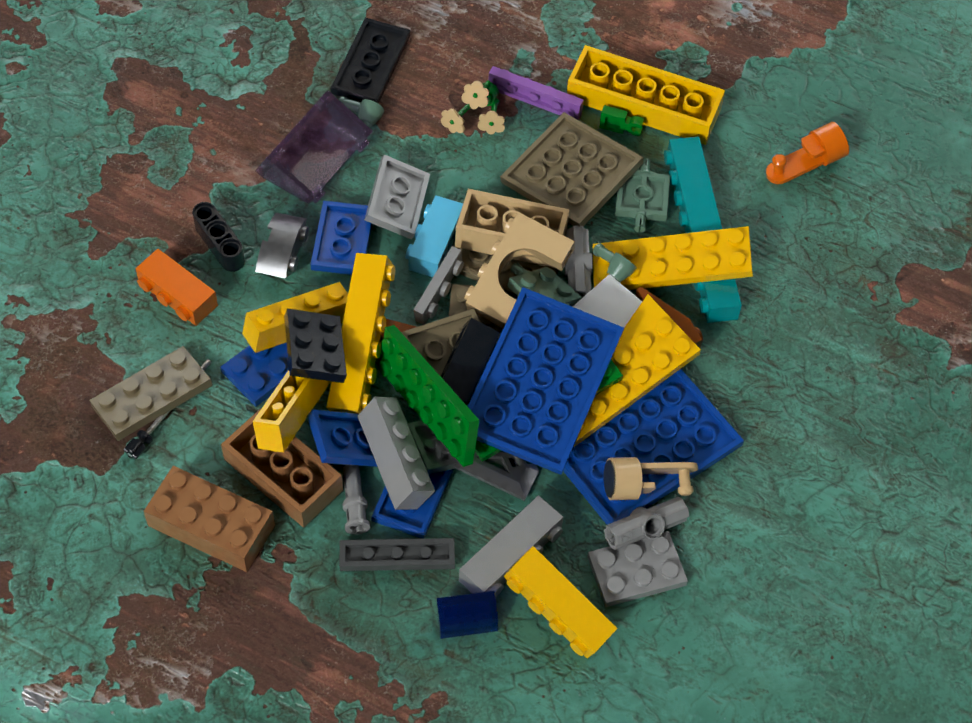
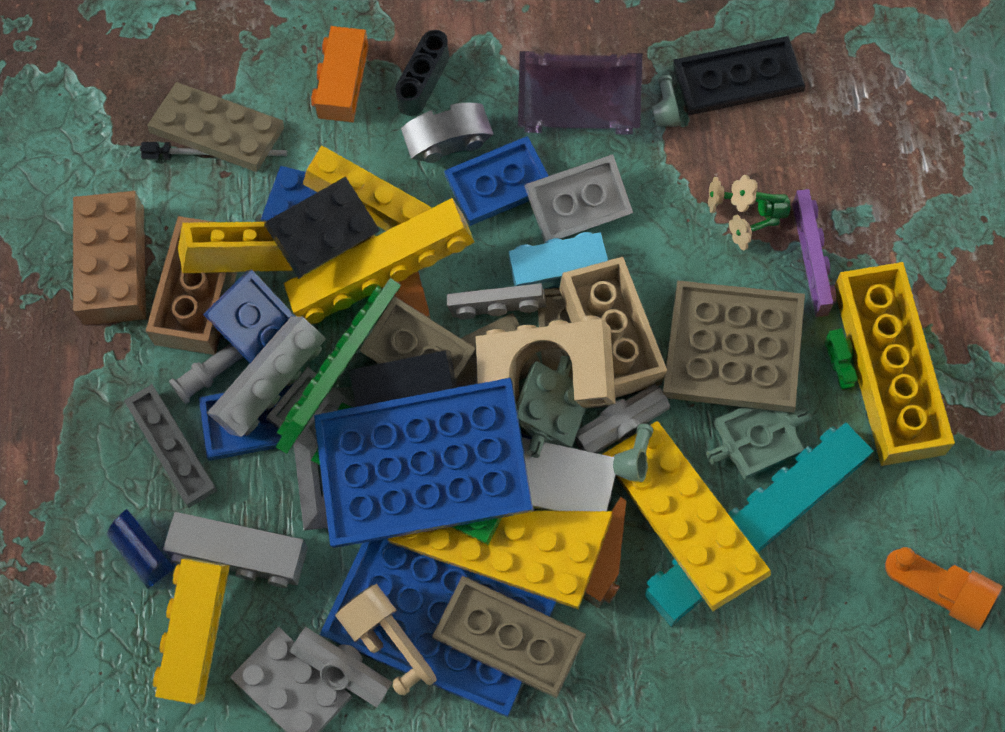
camera: 65 degrees right, 10 degrees up
none -> dark tan tile [432,576,586,699]

